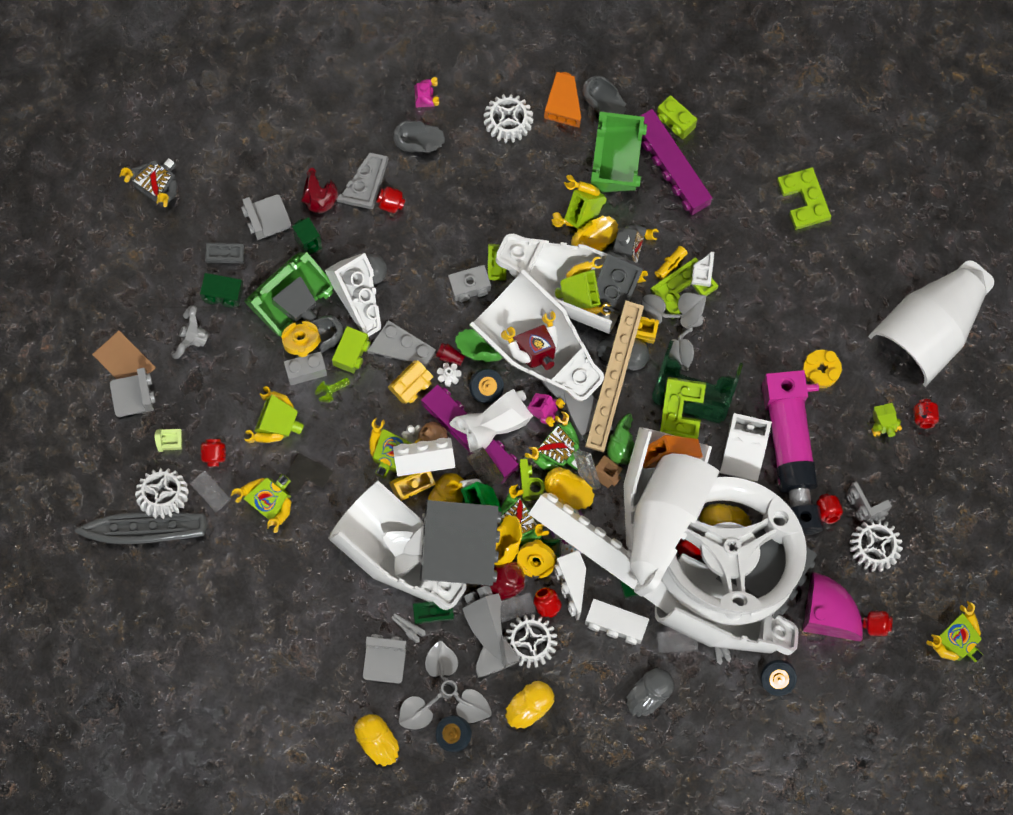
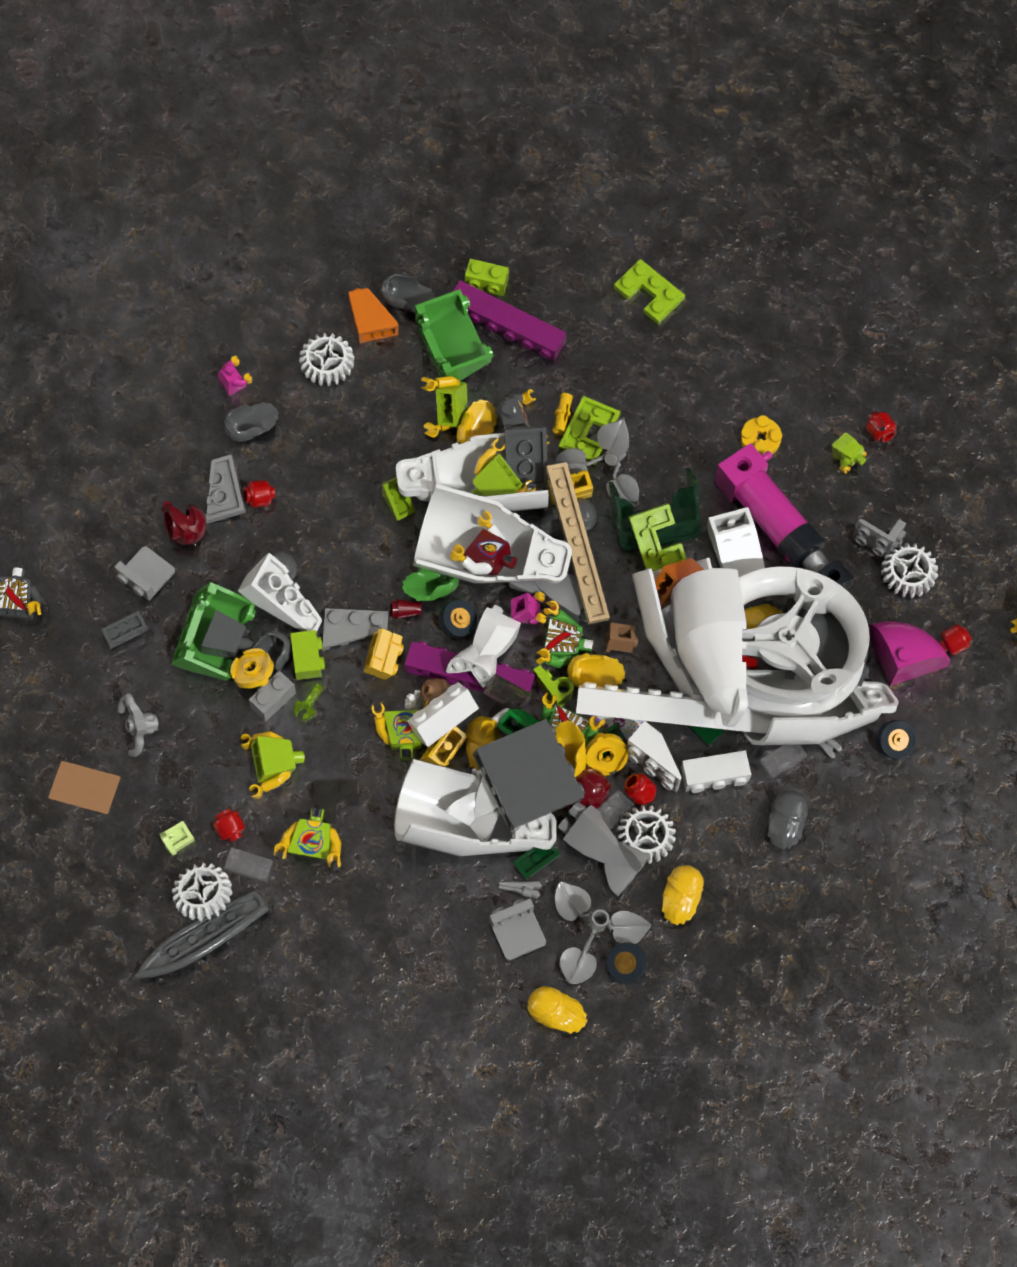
camera: 30 degrees left, 5 degrees down
light grey bracket [110,368,156,417] -> none
dark green brick [200,273,244,308] -> none
dark green brick [292,217,322,255] -> none
white plant [437,363,461,387] -> none
light grey brick [448,265,491,302] -> none
clear plate [573,450,601,490] -> none
bright green hair [607,413,635,465] -> none
white tile [691,252,714,287] -> none
red head [815,494,843,524] -> none
white windscreen [868,261,994,387] -> none

